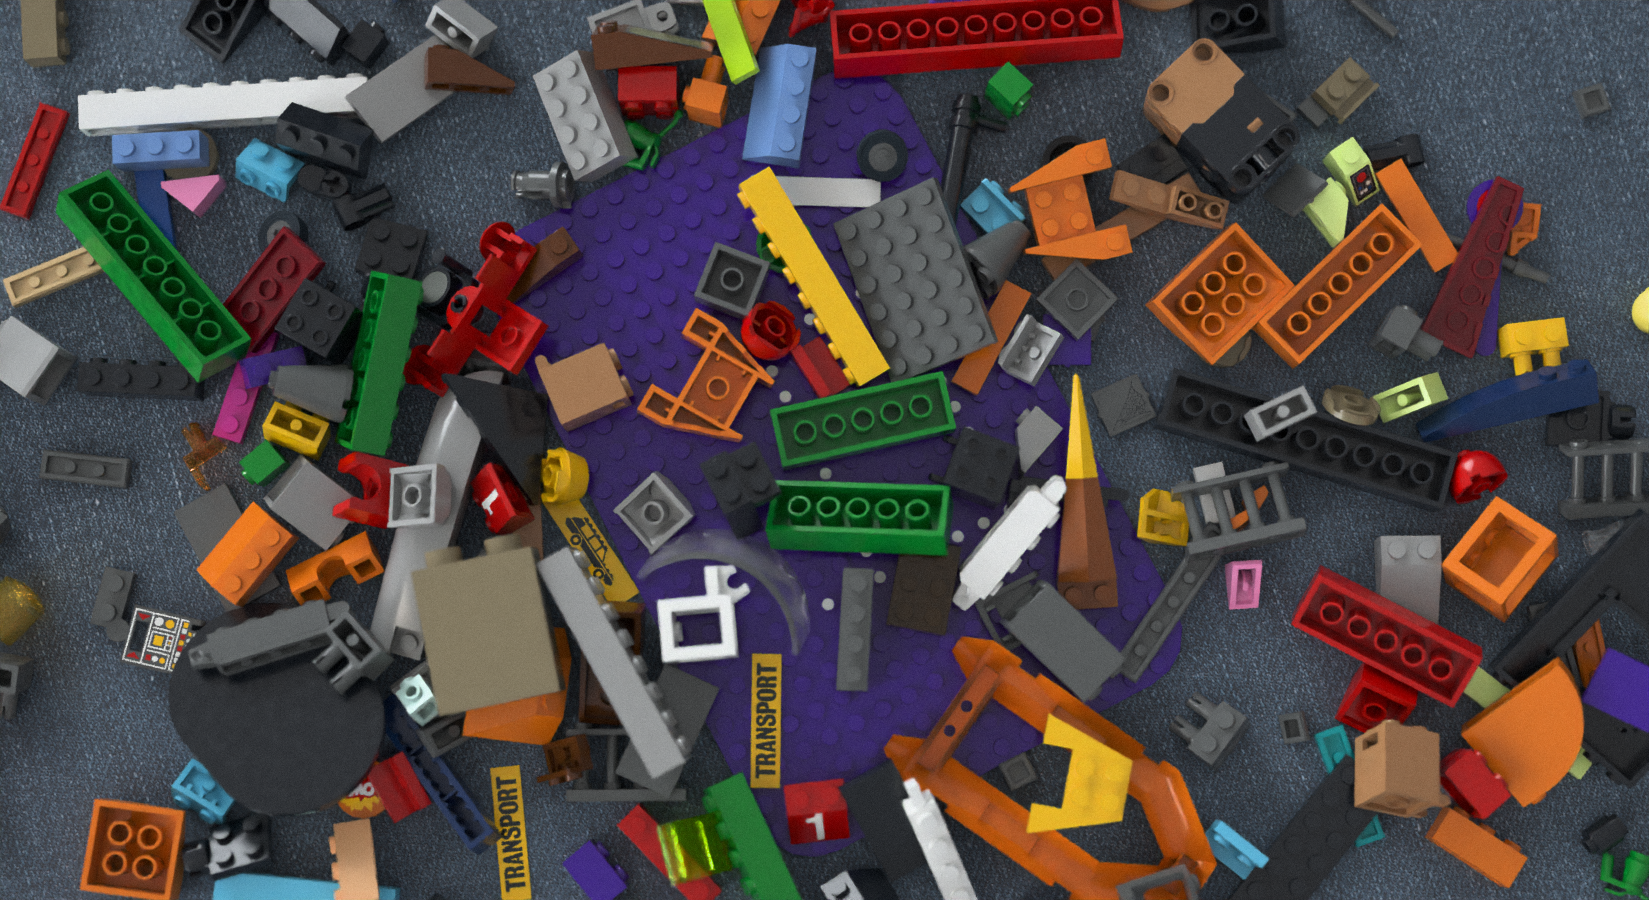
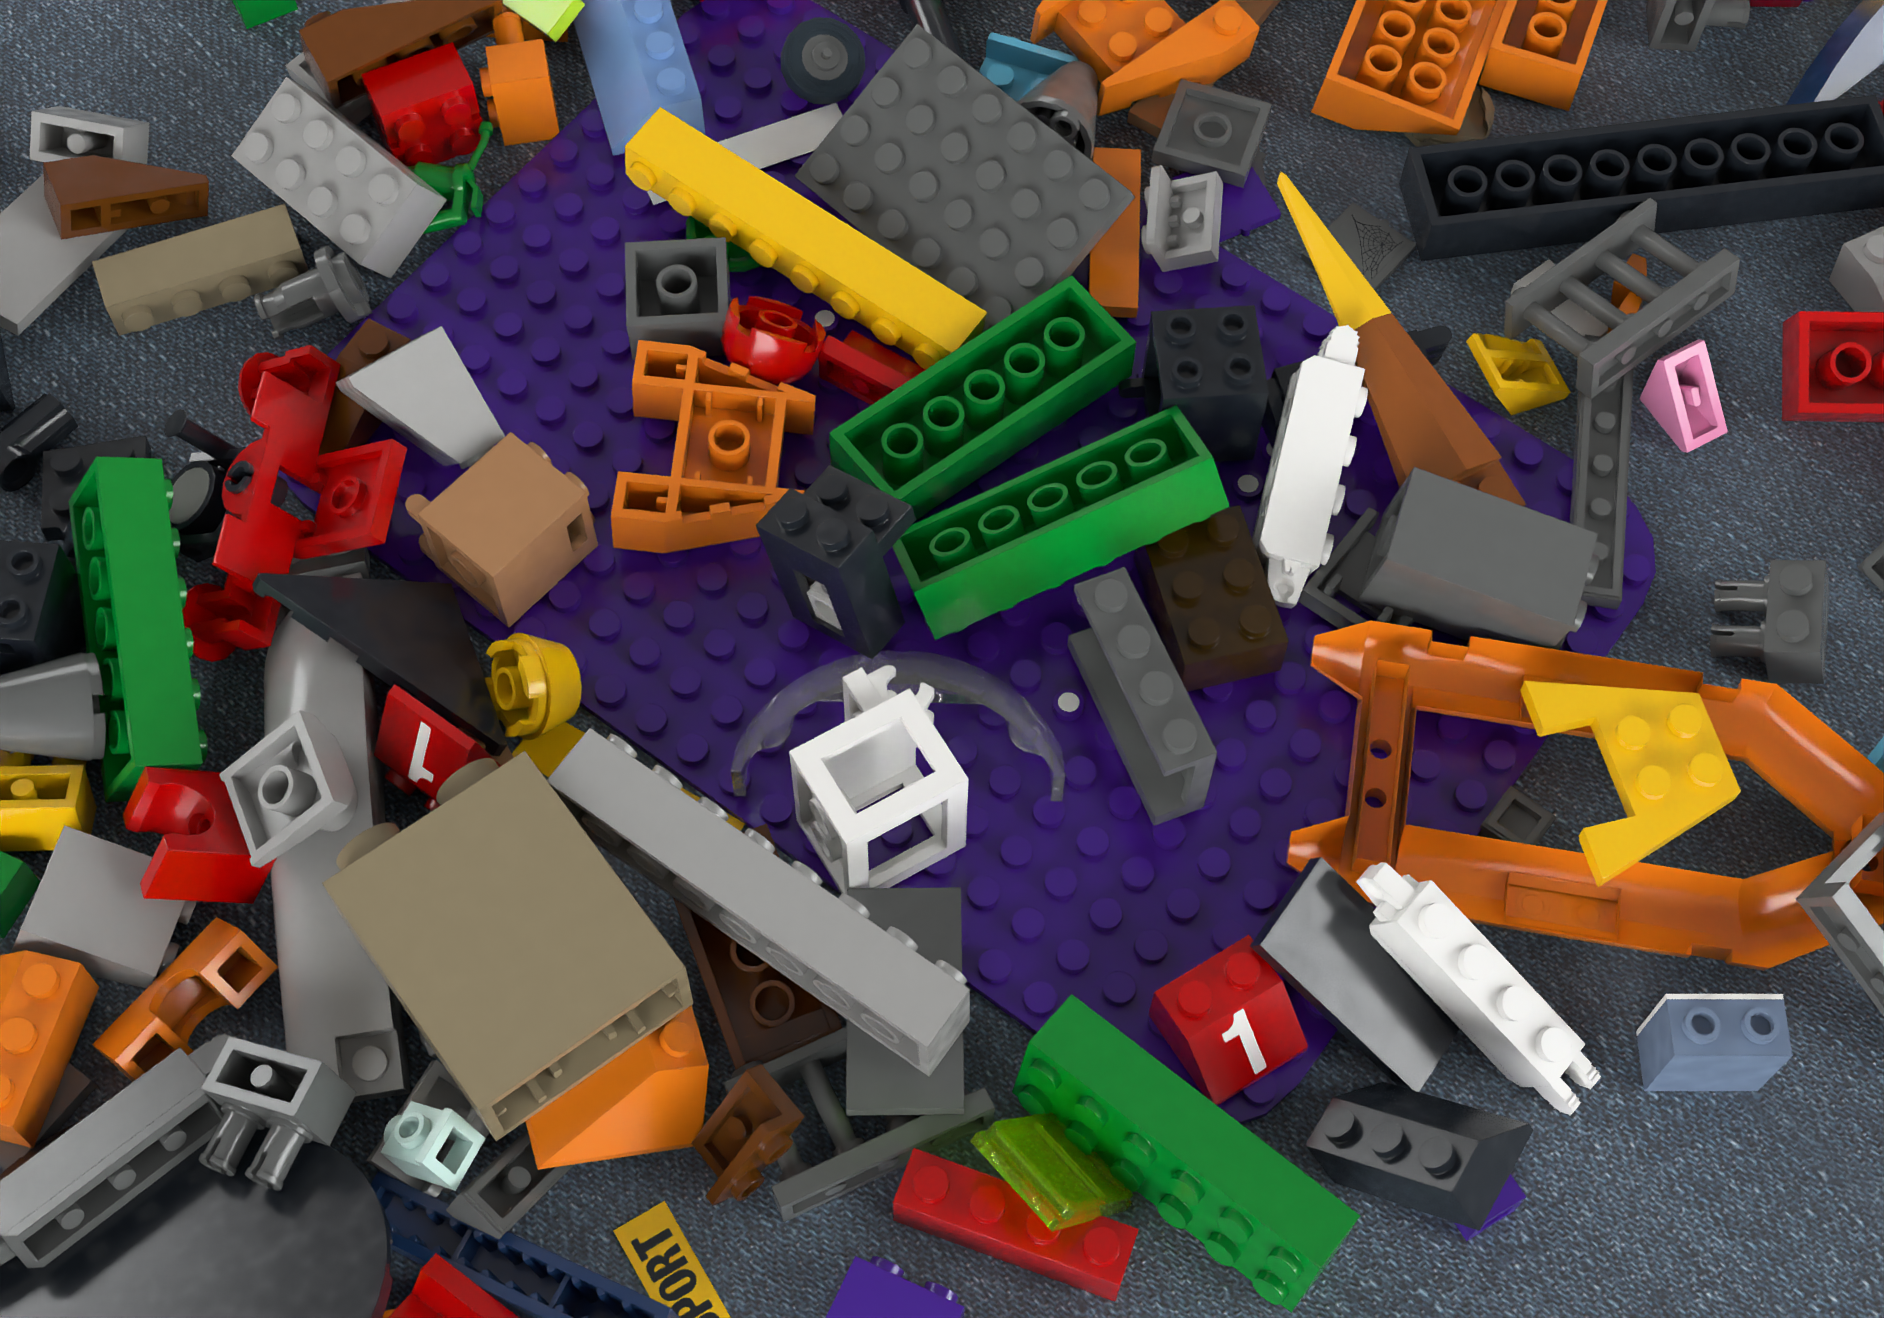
camera: 25 degrees left, 20 degrees down
light grey slope [613,471,696,555] -> none
yellow sticker [750,654,782,788] -> none
light grey slope [1015,406,1063,476] -> none
light grey brick [1244,385,1317,442] -> none
dark tan tile [1322,385,1381,426] -> none
yellowish green slope [1373,372,1448,423] -> none
none -> dark tan brick [92,204,309,336]
none -> light grey slope [336,326,505,469]

